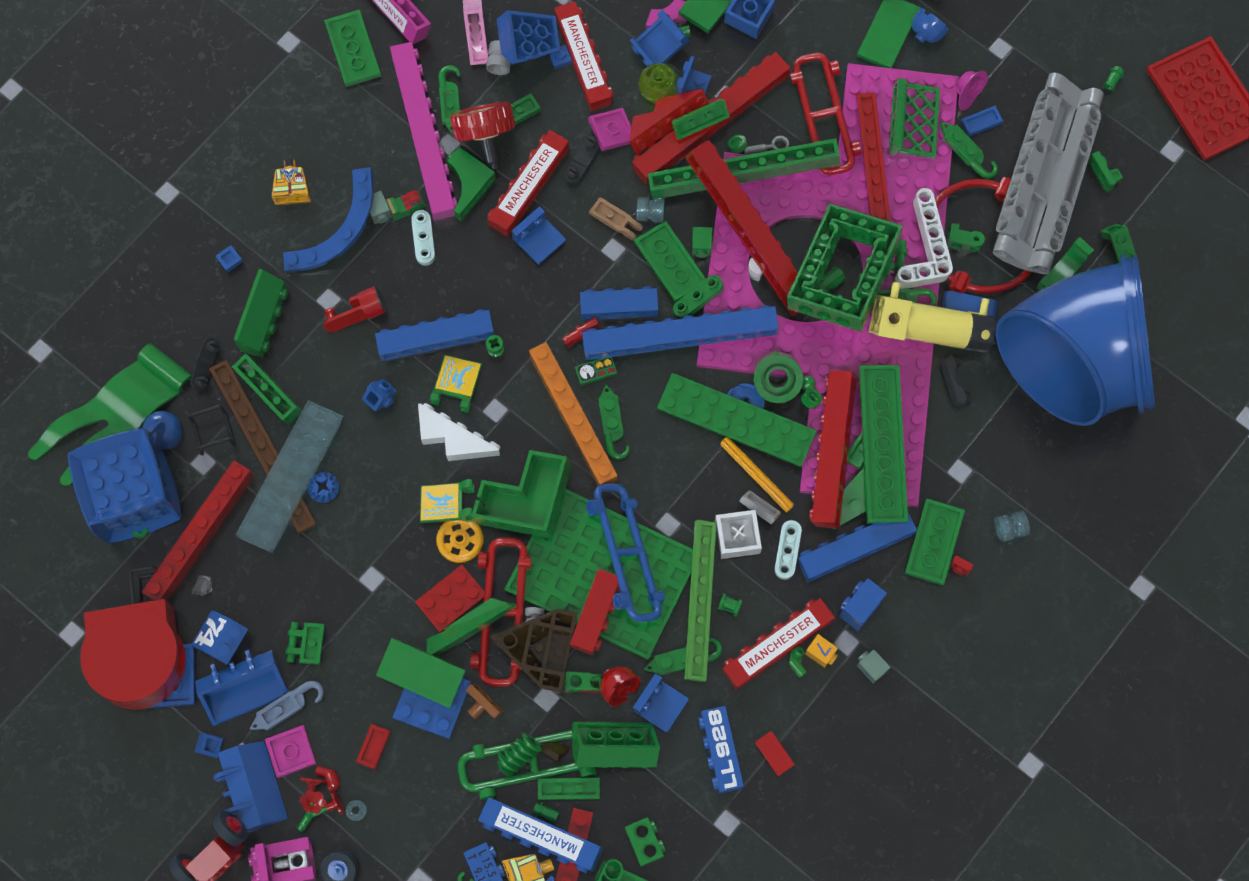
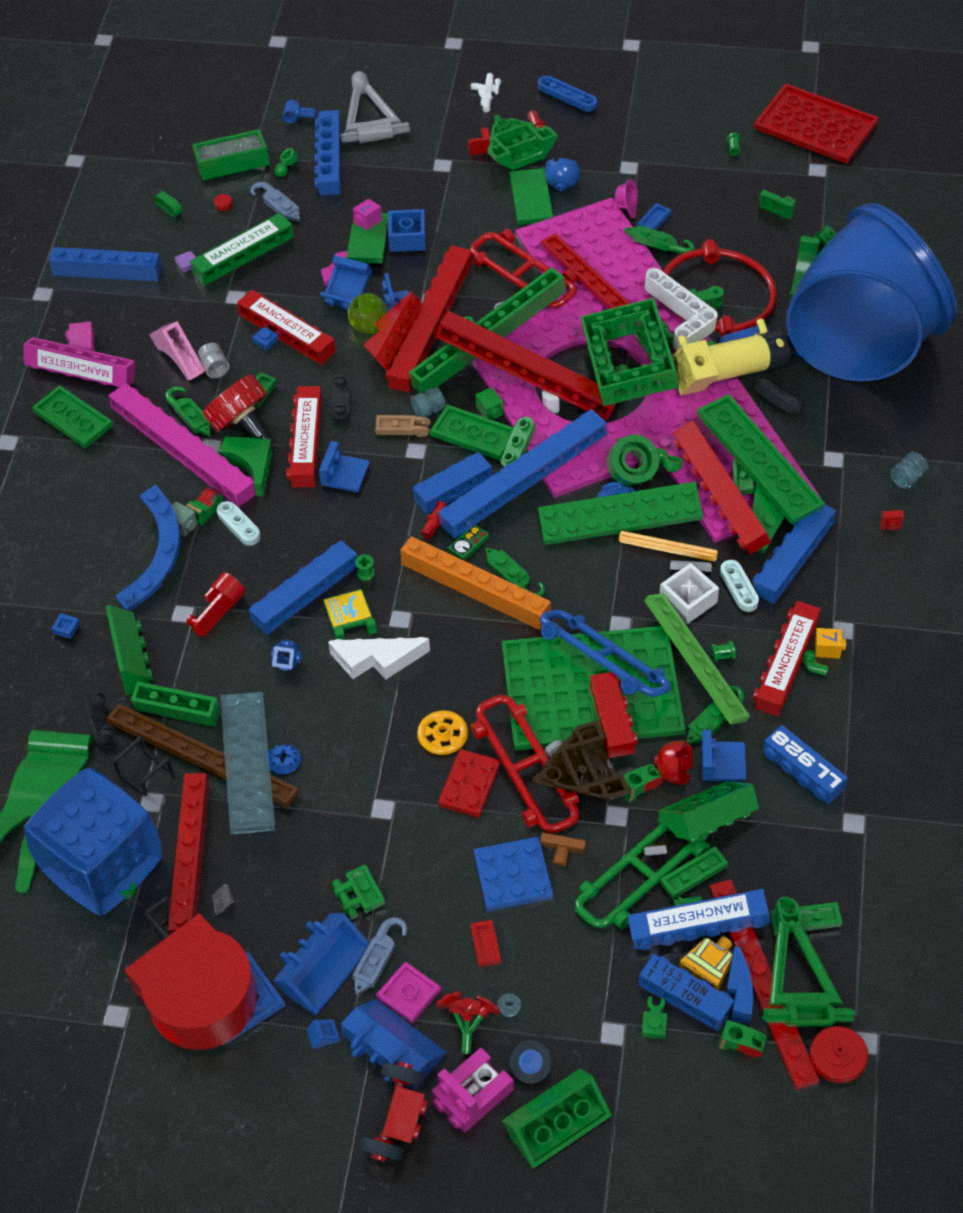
camera: 30 degrees left, 20 degrees down
blue slope [191,610,248,665] -> none
torso [272,159,311,205] -> none
red arm [315,766,340,792] -> none
green tile [376,638,466,708] -> none
flag [420,479,475,523] -> none
green wedge [427,598,517,657] -> none
green piece [471,450,572,539] -> none
blue wedge [496,10,560,64] -> none
green piece [497,732,542,777] -> none
dark pink tile [588,108,631,151] -> none
green brick [625,817,666,867] -> none
green plate [671,99,730,140] -> none
red tile [755,731,795,777] -> none
blue brick [839,578,887,631] -> none
sand green brick [857,650,891,684] -> none
green fence [888,78,940,159] -> none
green plate [904,498,965,586] -> none
light grey panel [993,73,1104,274] -> none

